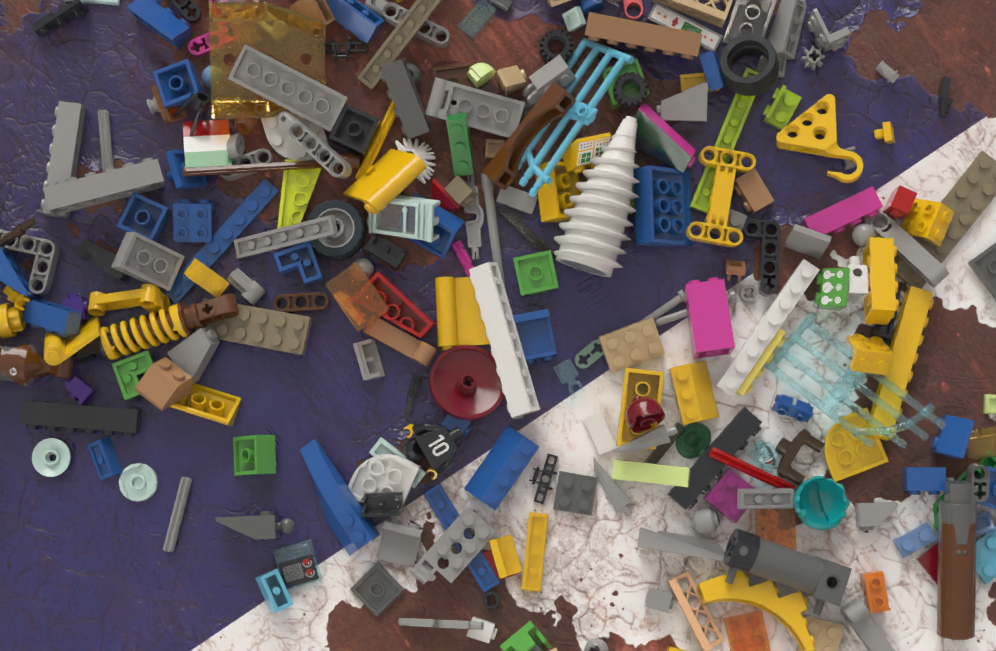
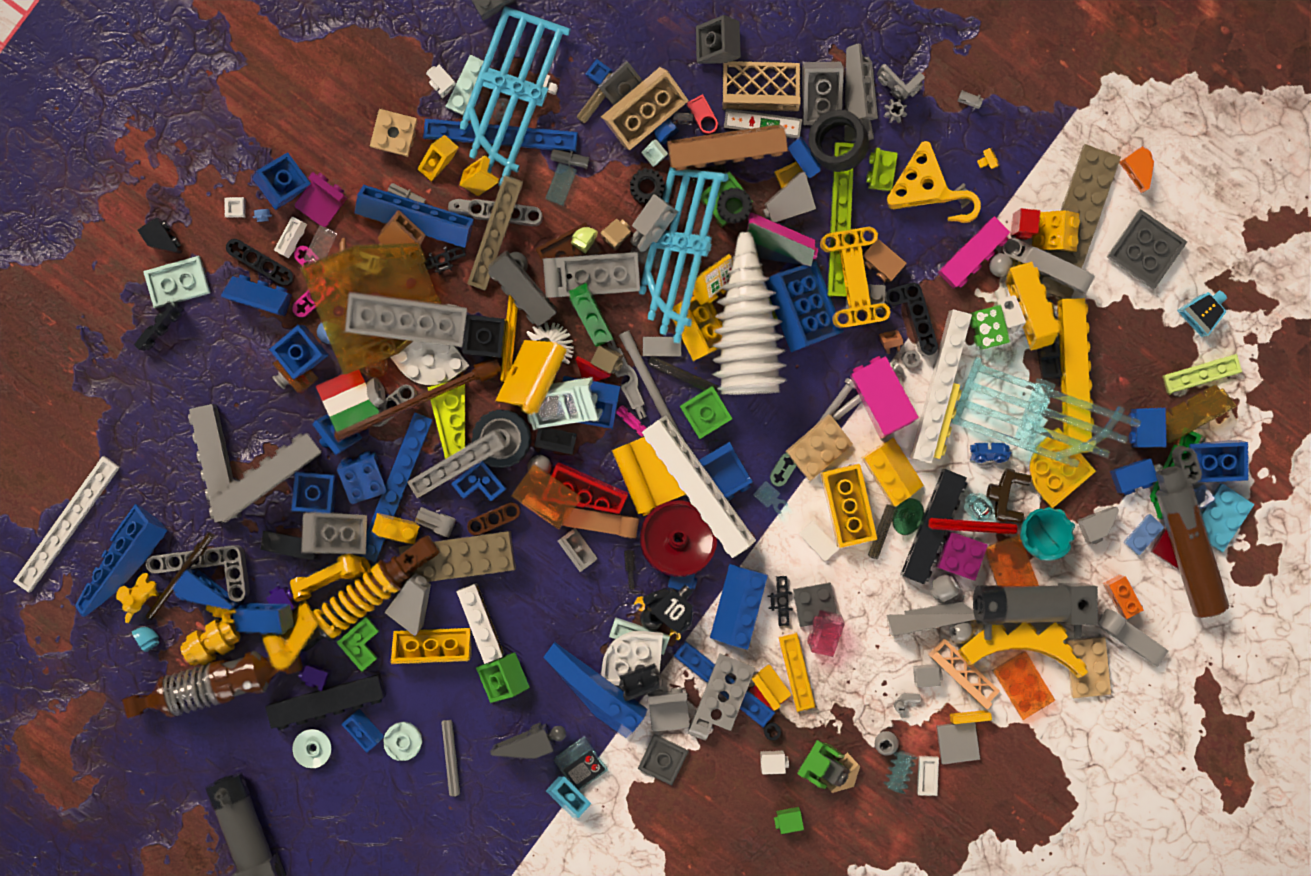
camera: 25 degrees left, 5 degrees up
light grey axle [98,110,114,172] -> none
medium nougat slope [135,357,193,411] -> none
black plant [173,91,211,136] -> none
light grey piece [277,111,352,179] -> none
light grey piece [398,618,484,630] -> none
reddish brown arch [482,82,576,190] -> none
medium nougat tile [485,139,505,159] -> none
light grey bar [593,457,633,517] -> none
light grey bar [612,424,678,454] -> none
yellowish green tile [612,460,691,487] -> none
dark red cylinder [625,396,665,433] -> none
light grey tile [737,488,794,509] -> none
light grey tile [784,224,831,259] -> none
yellow bracket [846,334,895,376] -> none
black slope [938,76,954,118] -> none
none -> white brick [457,583,504,664]
none -> clear pink brick [807,610,845,657]
none -> light grey arm [894,693,921,713]
none -> light grey piece [949,622,973,644]

